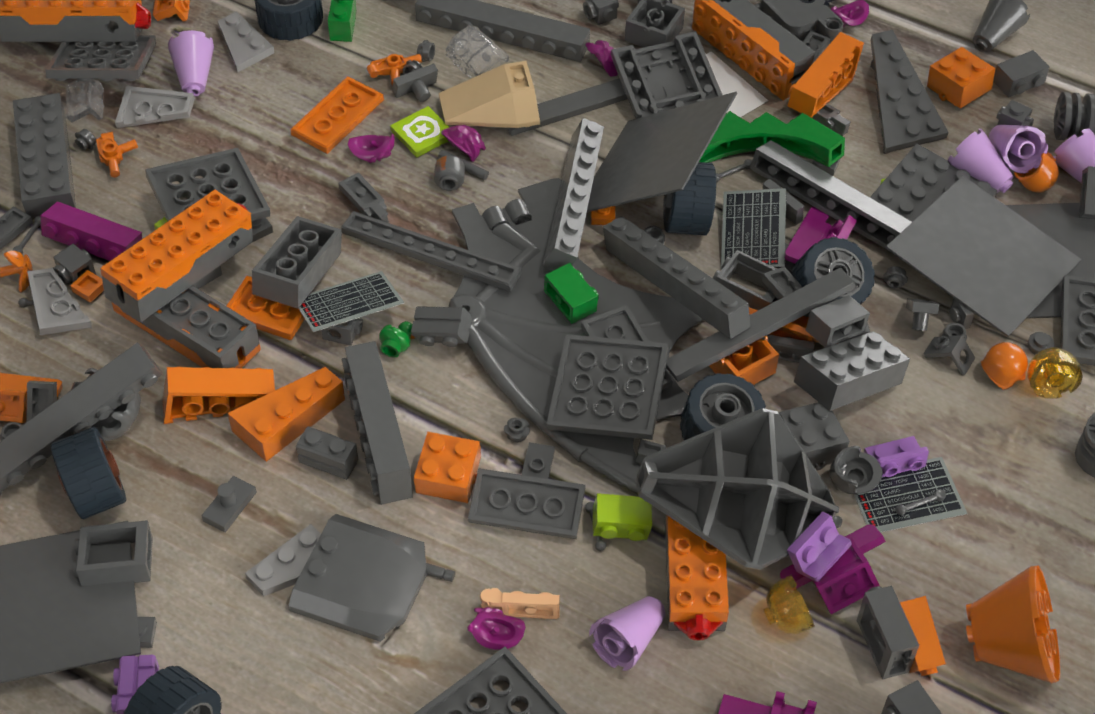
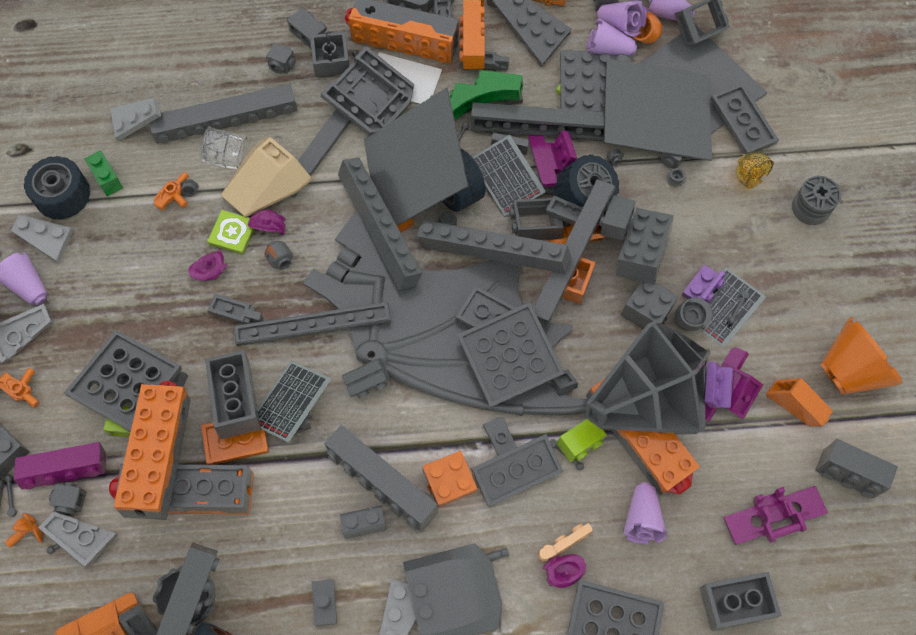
camera: 35 degrees left, 15 degrees up
orange plate [70,270,104,303] -> none
orange wedge [162,366,275,424] -> none
orange wedge [228,367,345,462] -> none
orange tile [290,76,384,154] -> none
green animal [379,321,415,358] -> none
dark grey tile [392,63,438,102] -> none
dark grey plate [417,40,435,62] -> none
dark grey piece [438,149,489,180] -> none
dark grey plate [504,418,530,442] -> none
green brick [544,263,599,324] -> none
magenta hat [585,40,618,77] -> none
wheel [680,373,766,441] -> none
dark grey plate [763,334,815,363] -> none
clear yellow cylinder [763,575,815,634] -> none
dark grey window [856,585,919,680] -> none
dark grey tile [906,298,939,331] -> none
dark grey bracket [924,335,975,375] -> none
orange helmet [981,342,1028,390] -> none
dark grey plate [1028,332,1054,356] -> none

